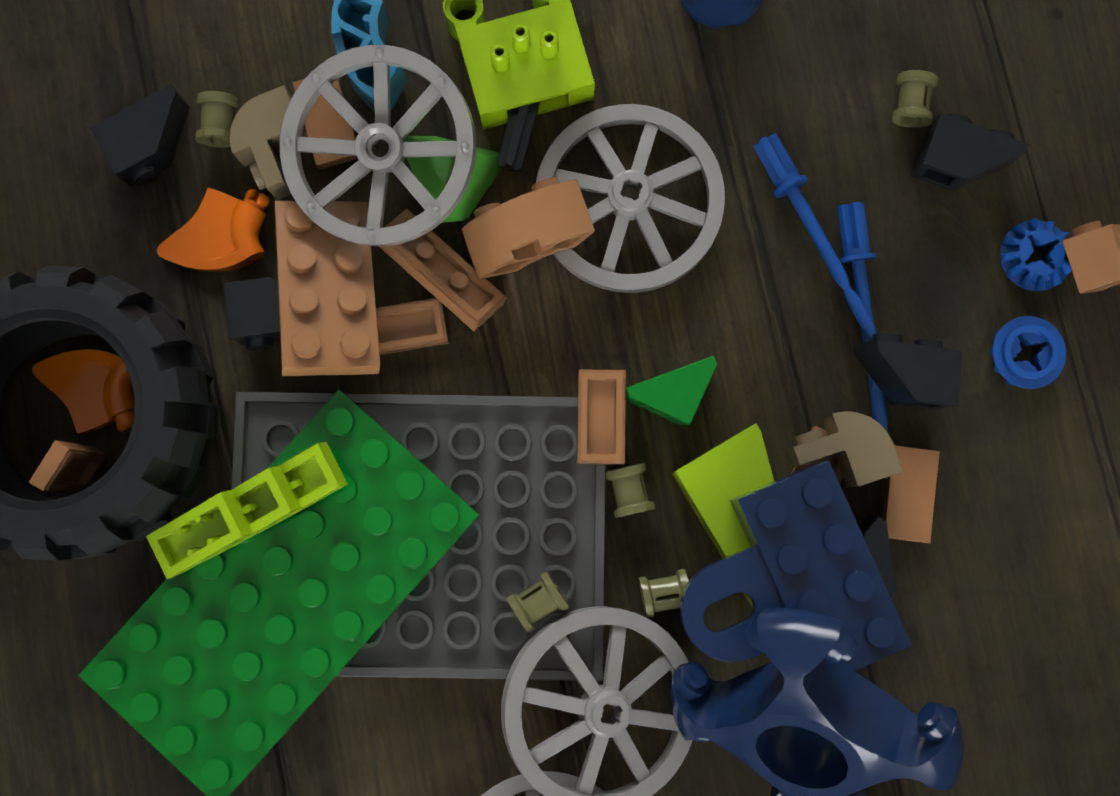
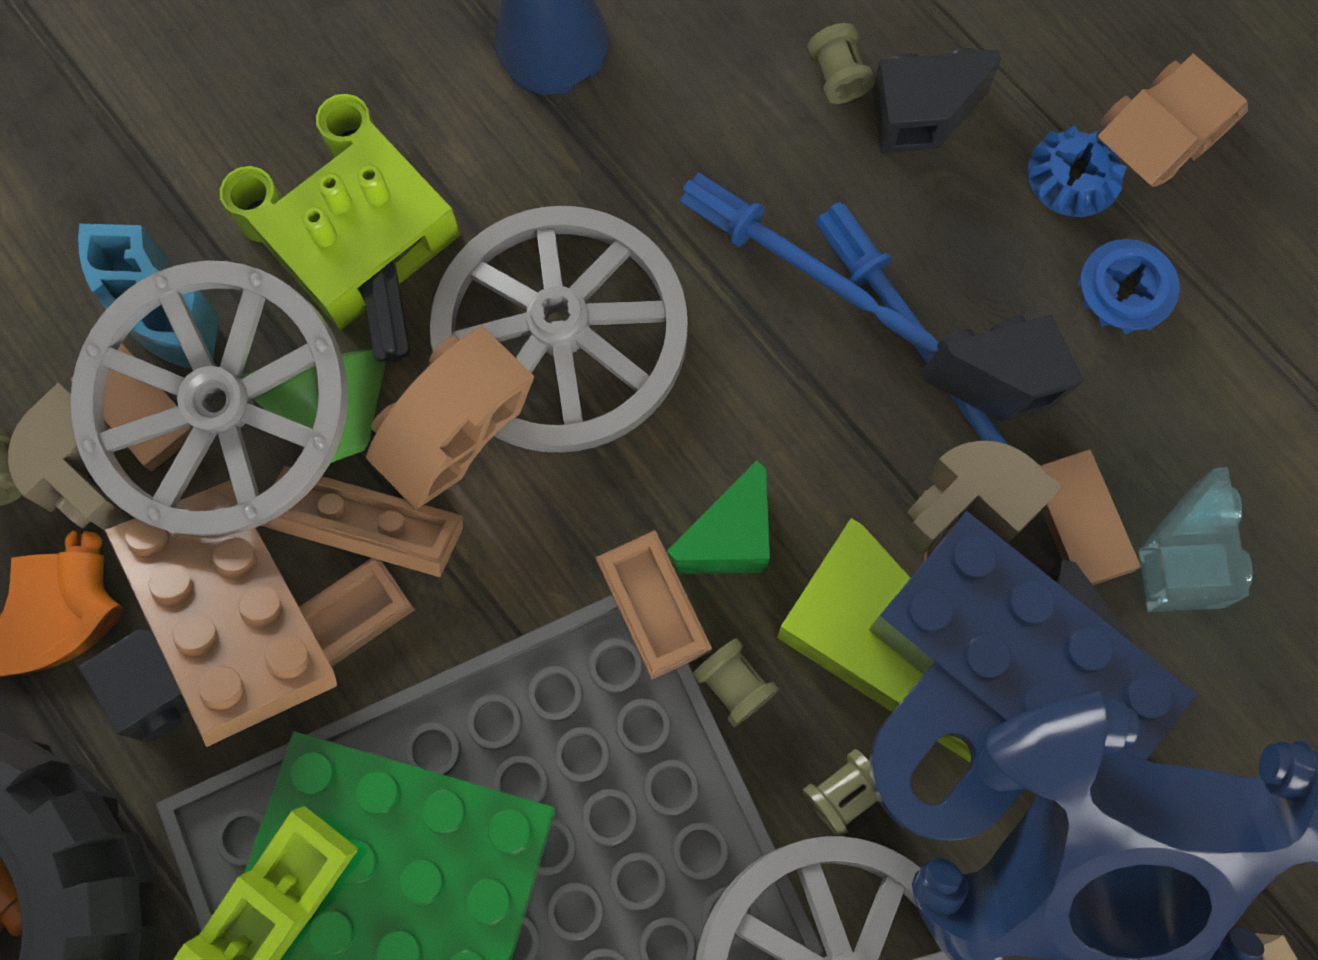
camera: 25 degrees left, 10 degrees down
olive bush [507,571,570,633] -> none
none -> clear light blue slope [1139,467,1253,612]

